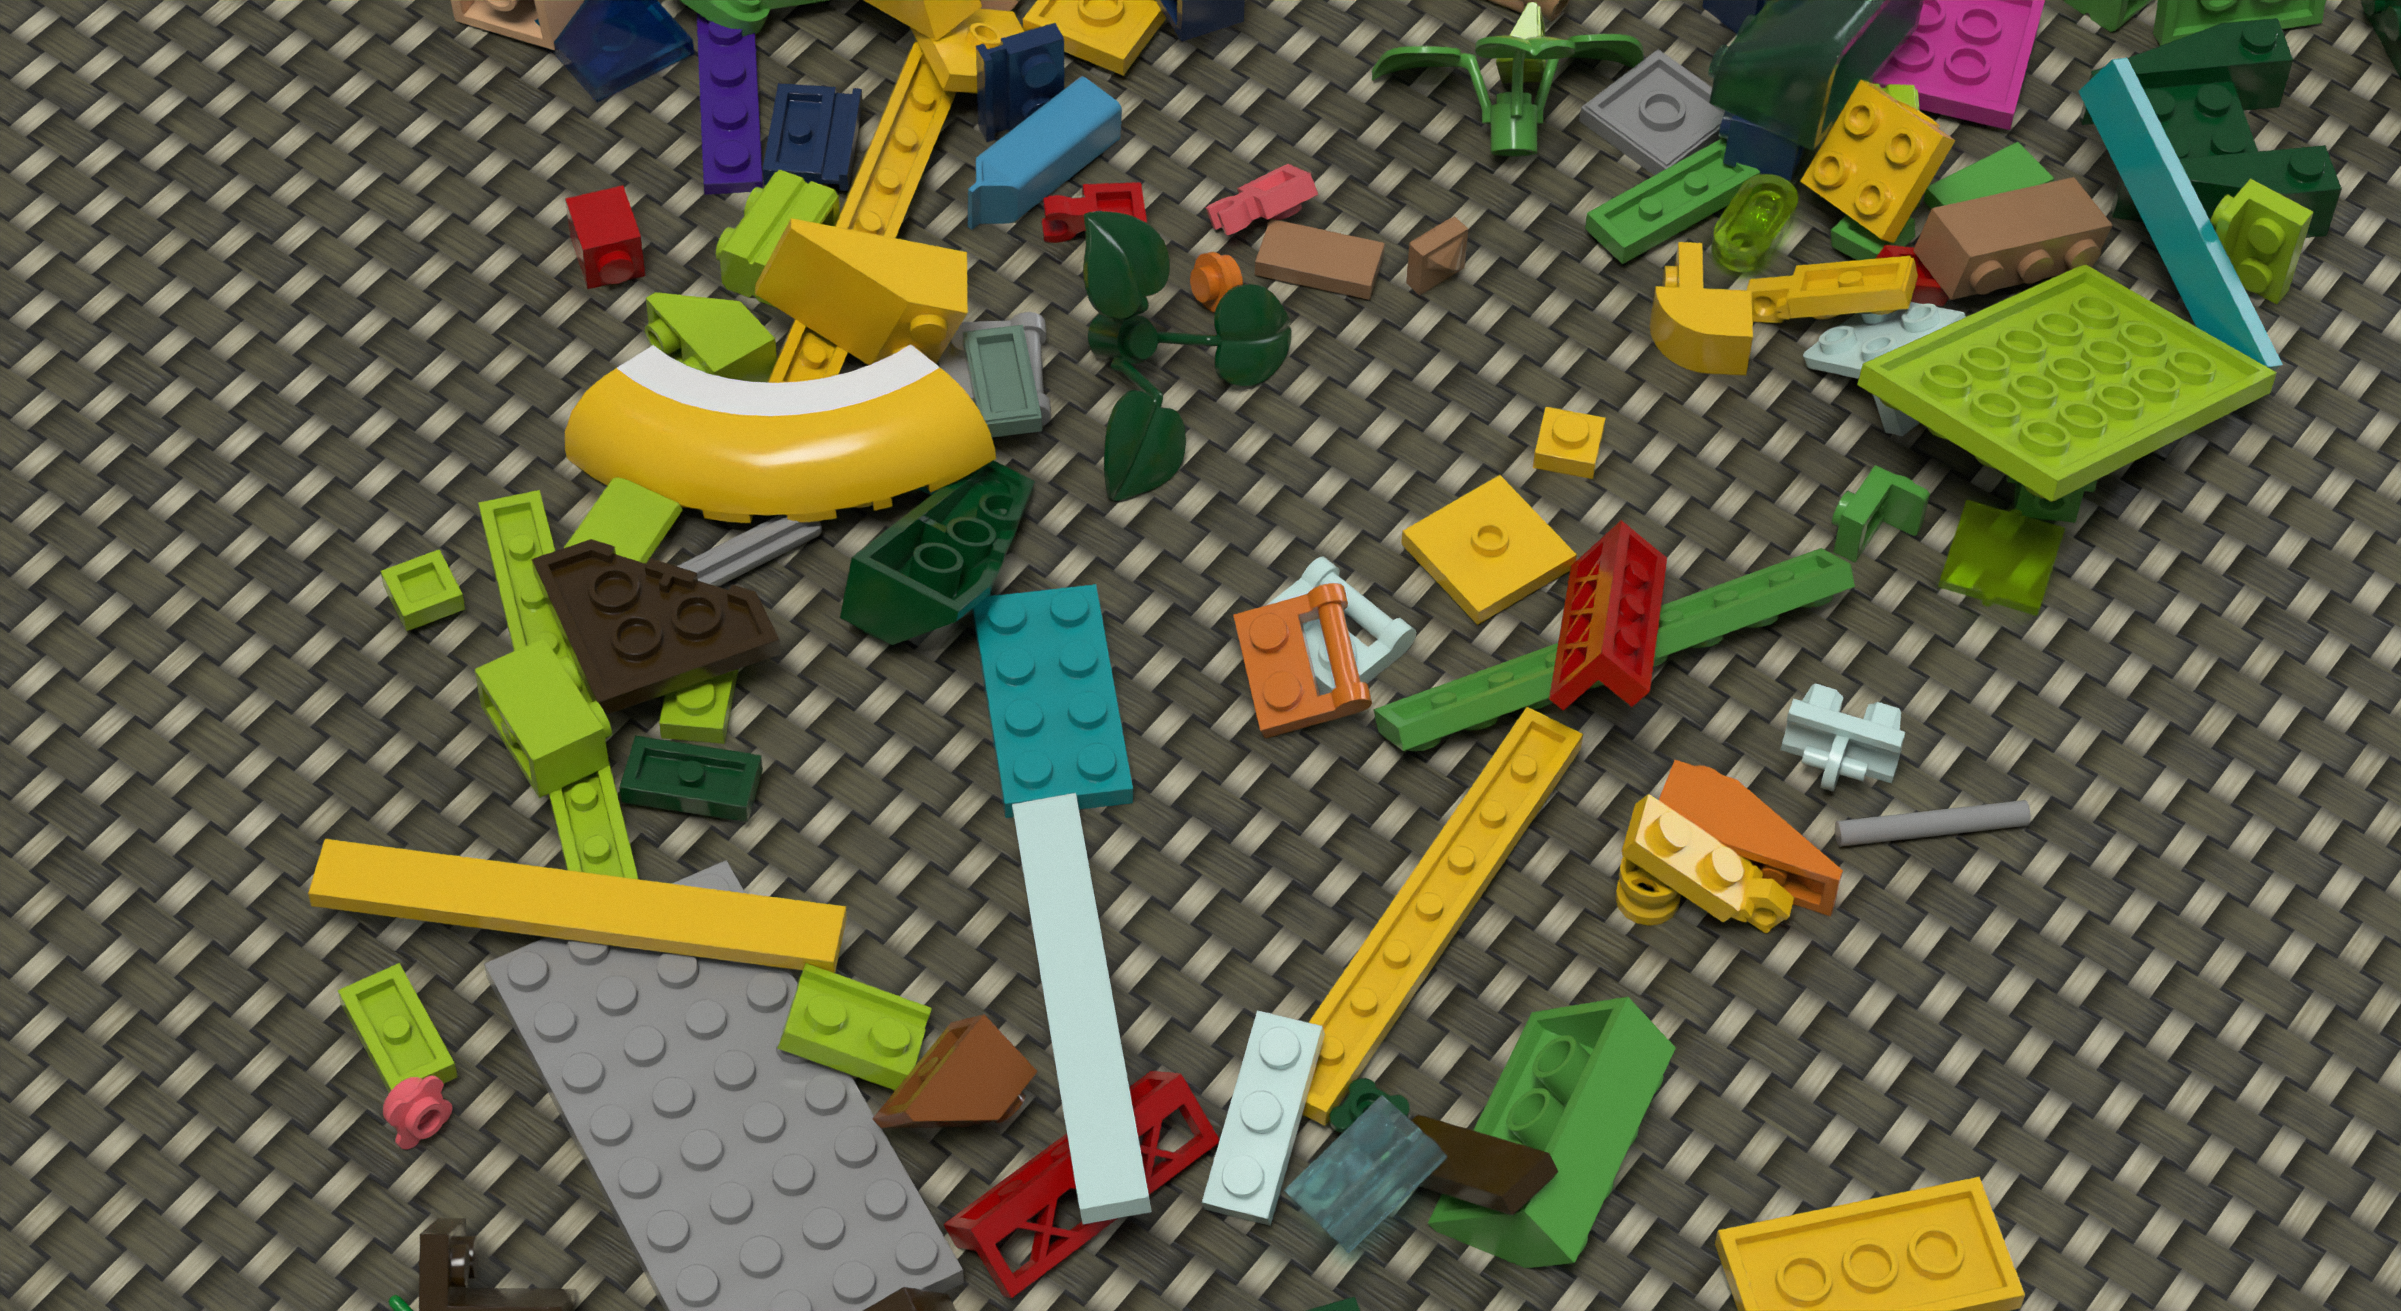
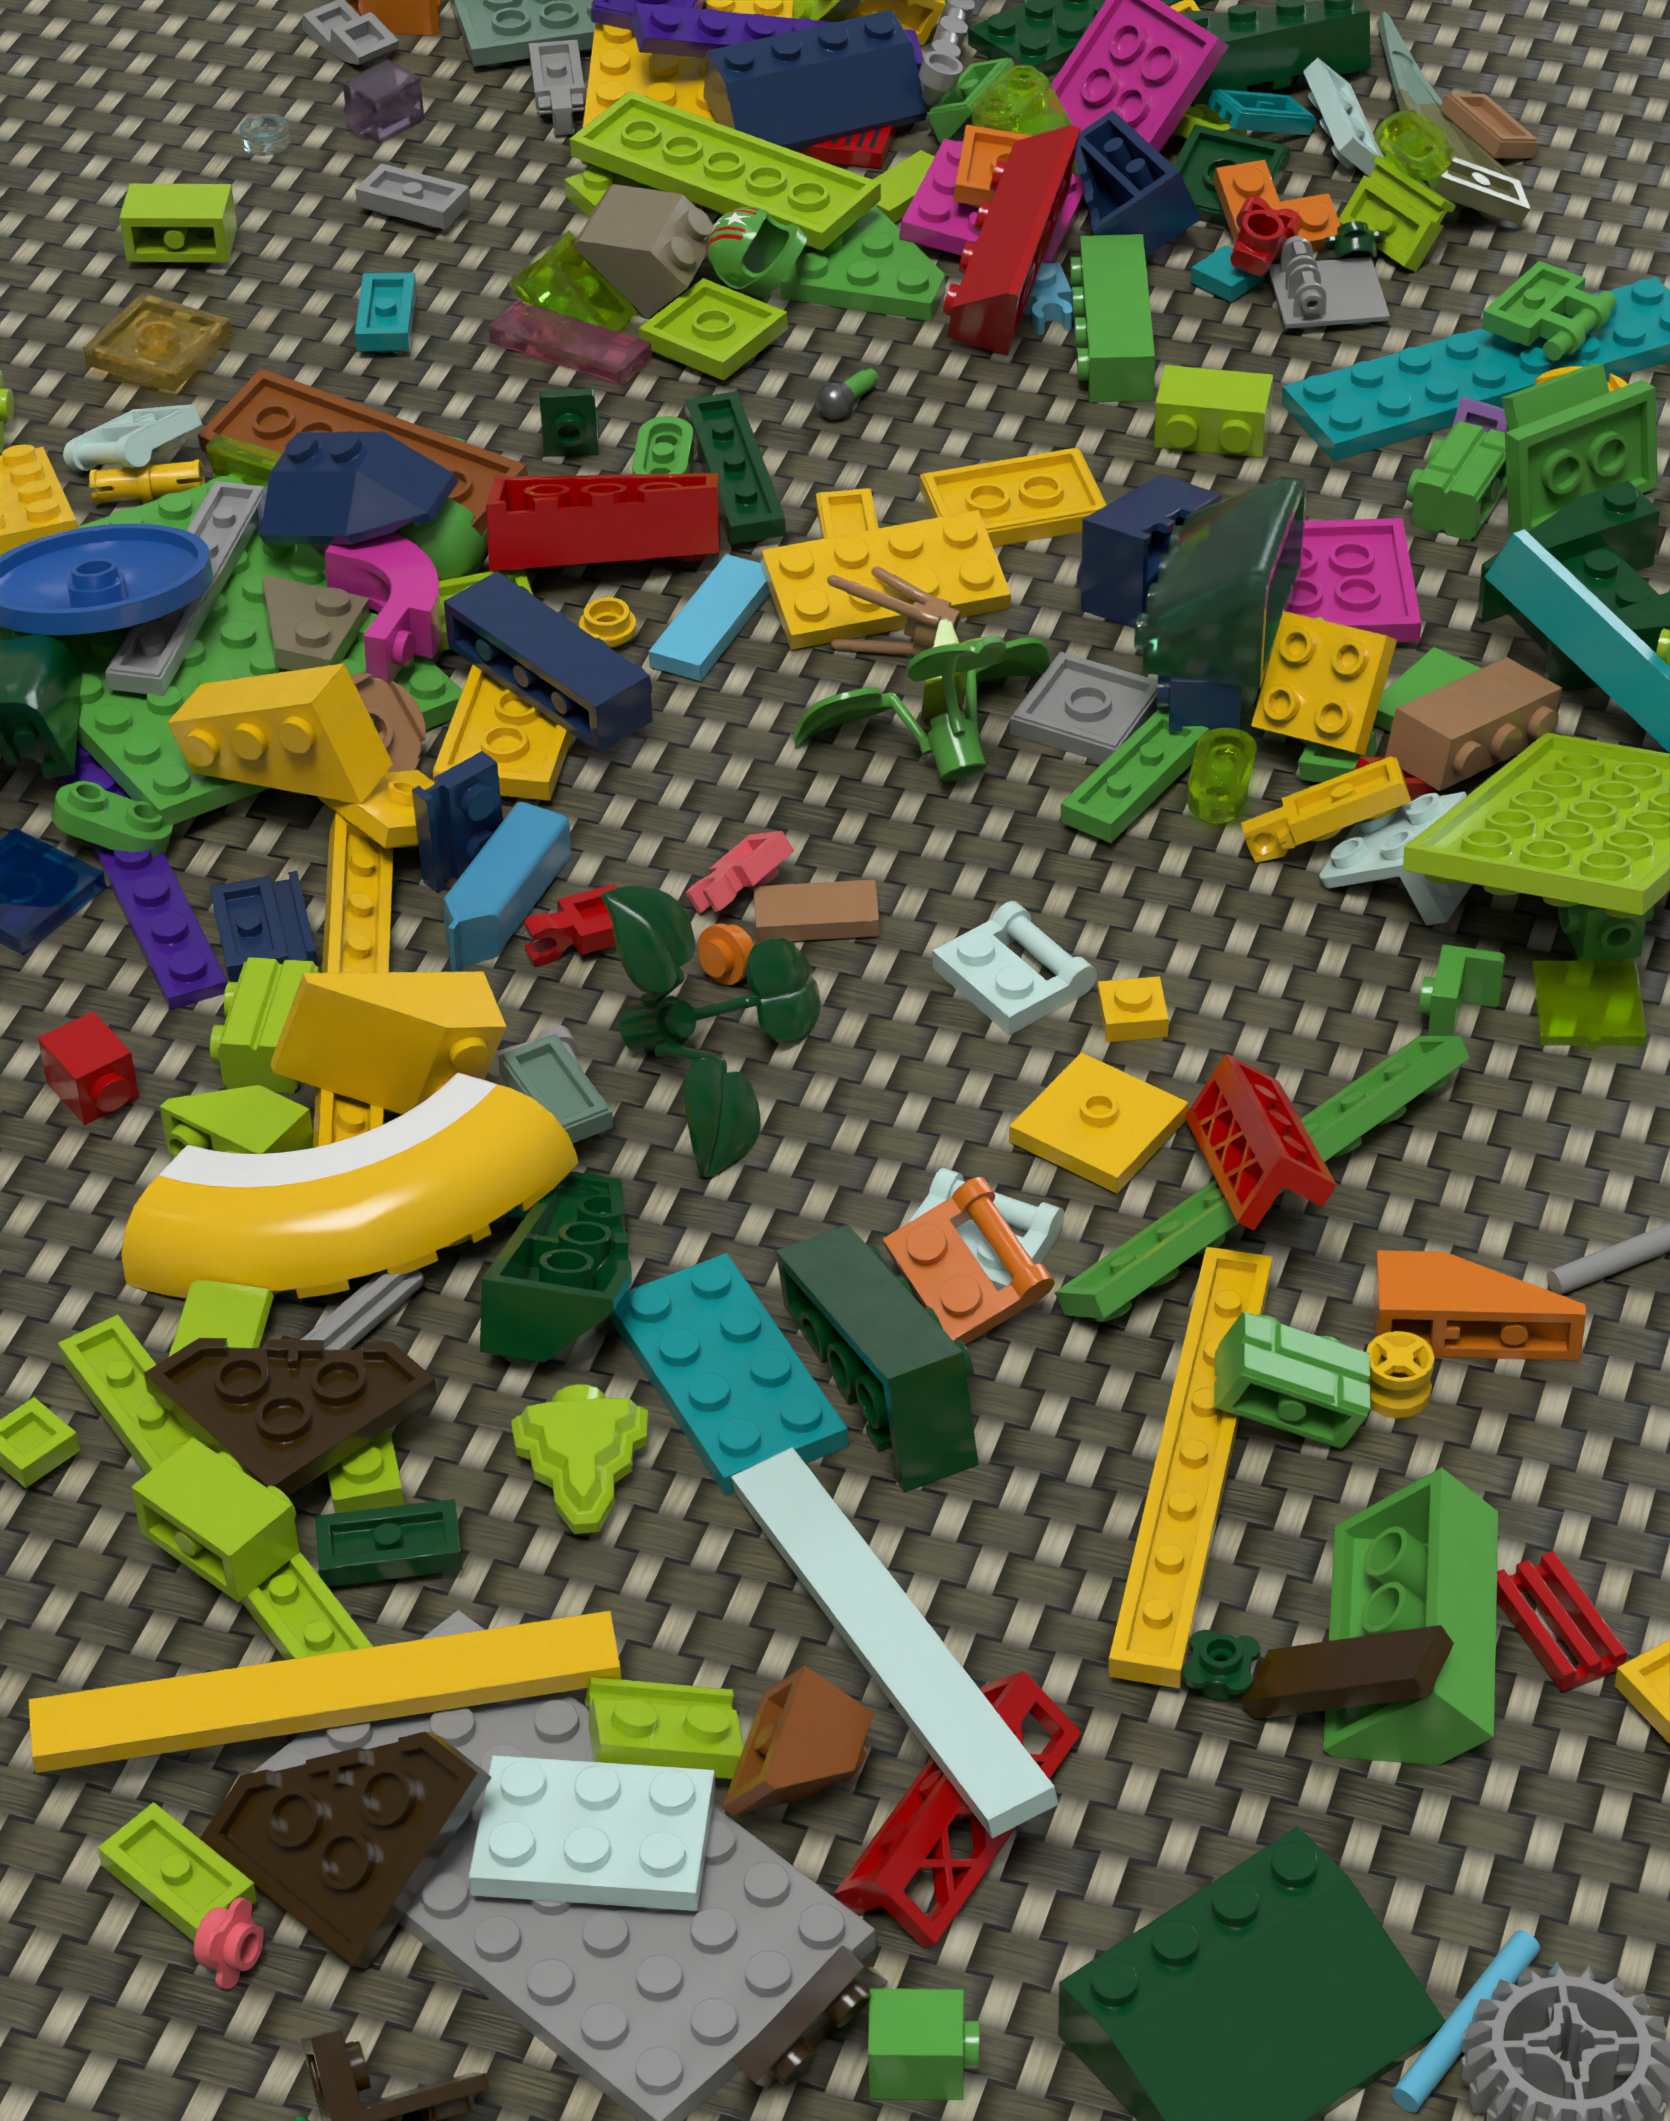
camera: 15 degrees left, 10 degrees down
light aqua plate [1202,1011,1325,1226] -> none
clear light blue plate [1284,1095,1447,1254] -> none
medium nougat tile [1406,216,1468,296] -> none
yellow hinge [1621,794,1794,934] -> none
yellow brick [1649,242,1753,375] -> none
light aqua hips [1781,683,1905,792] -> none
none -> dark brown plate [200,1731,492,1969]
none -> light aqua plate [469,1755,716,1911]
none -> lime rock [511,1384,649,1534]
none -> dark green wedge [776,1225,979,1493]
none -> light aqua plate [932,901,1098,1036]
none -> bright green brick [1214,1312,1370,1449]
none -> red tile [1497,1551,1627,1692]

